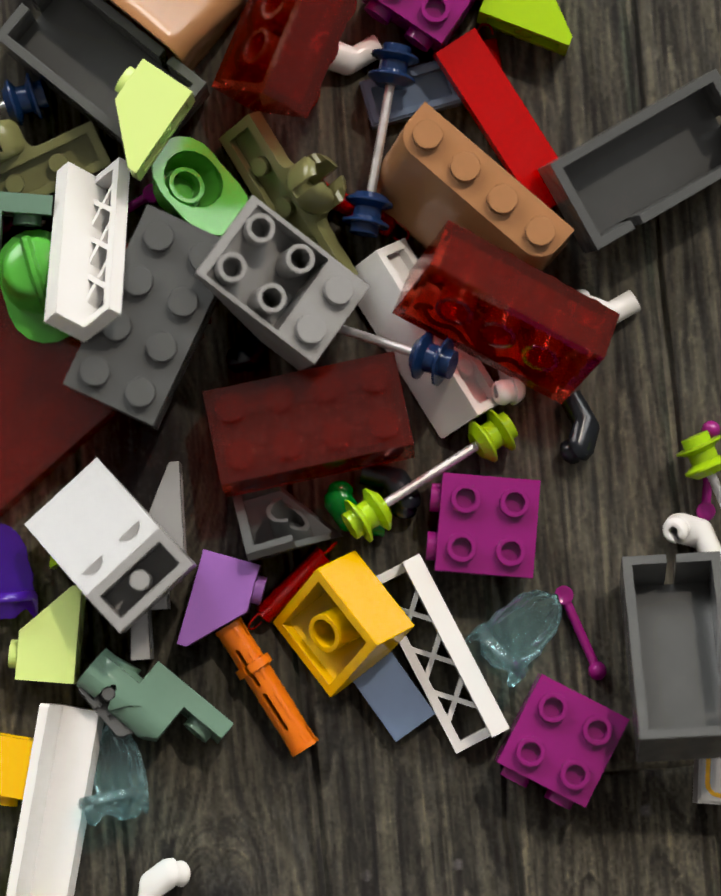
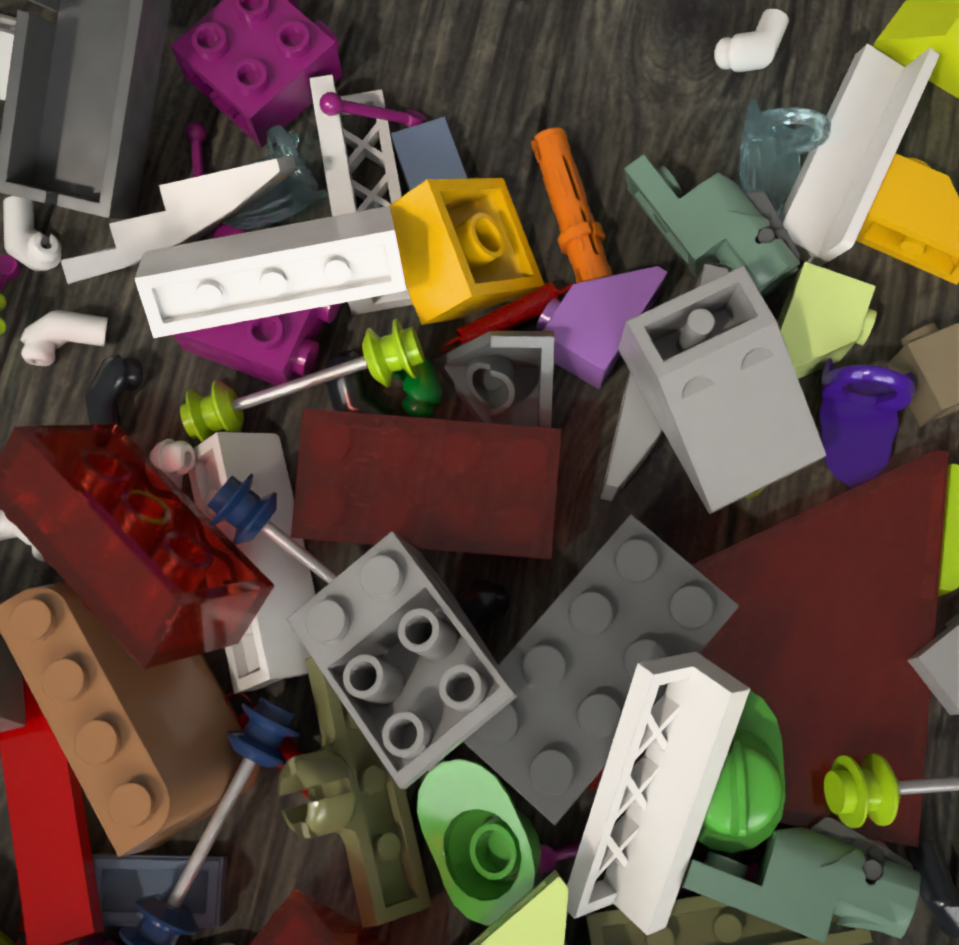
camera: 160 degrees left, 10 degrees down
none -> white arm [20,310,108,366]
none -> slope [60,156,297,284]
none -> white panel [134,207,406,338]
none -> magenta hinge [319,92,427,127]

